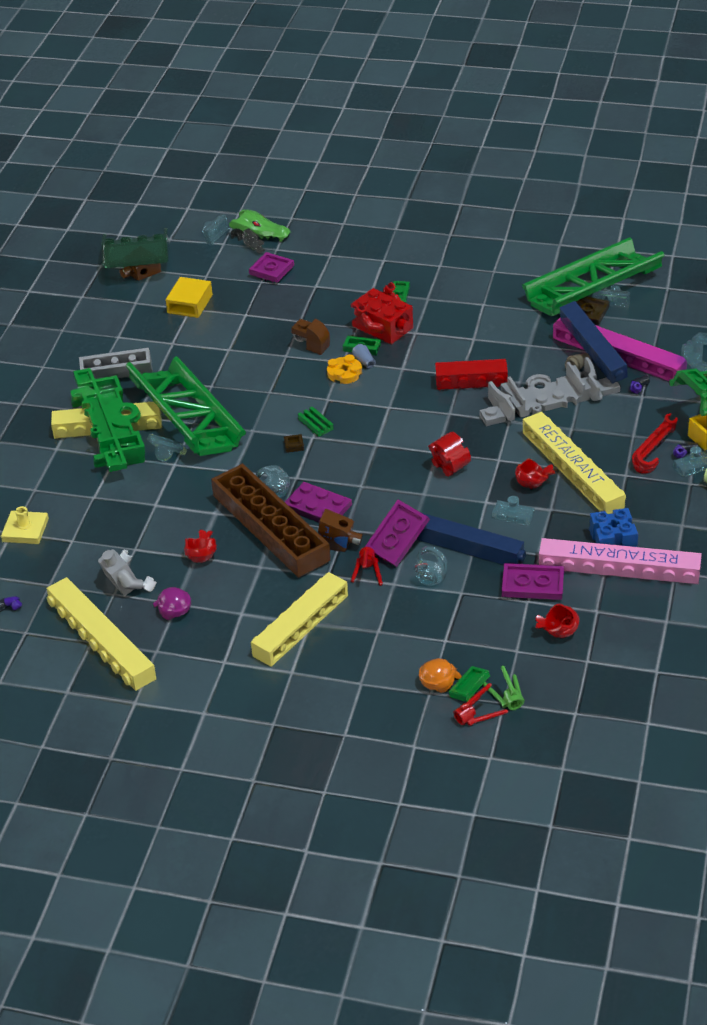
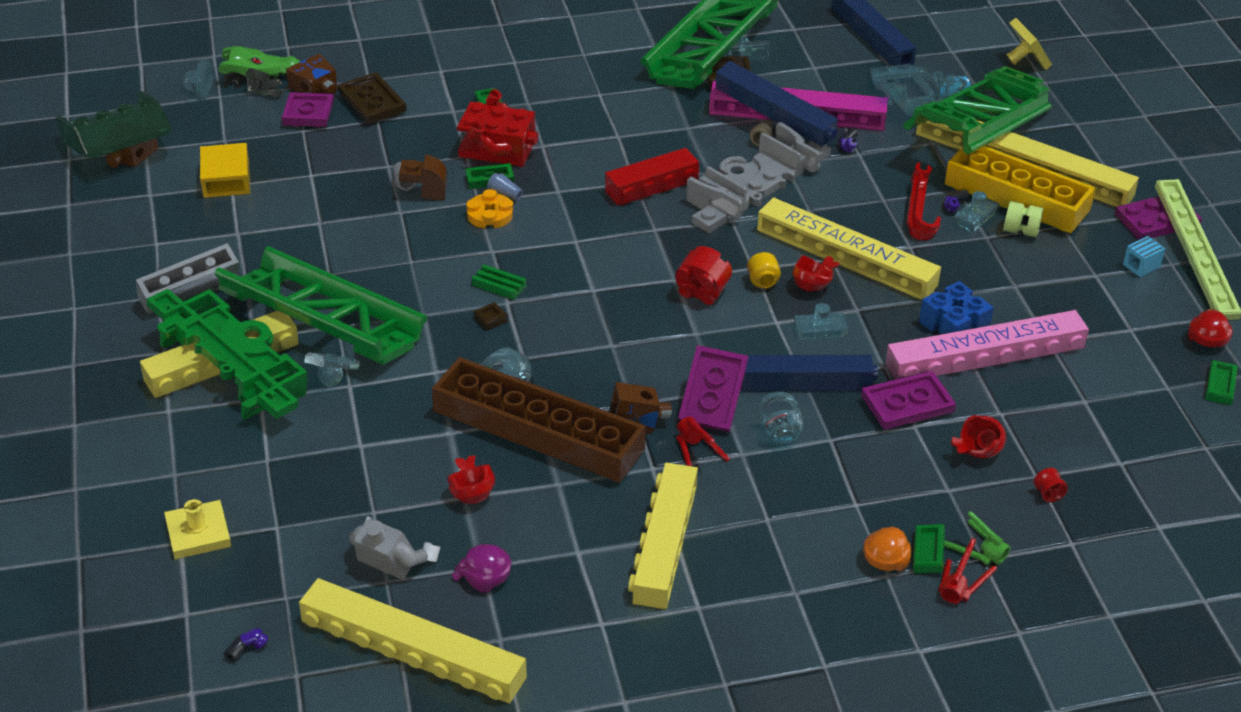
camera: 30 degrees left, 0 degrees up
magenta plate [285,482,352,522] -> none
none -> reddish brown torso [286,54,338,95]
none -> dark brown plate [338,72,407,124]
none -> yellow head [747,252,781,288]
none -> red wheel [1033,468,1068,503]

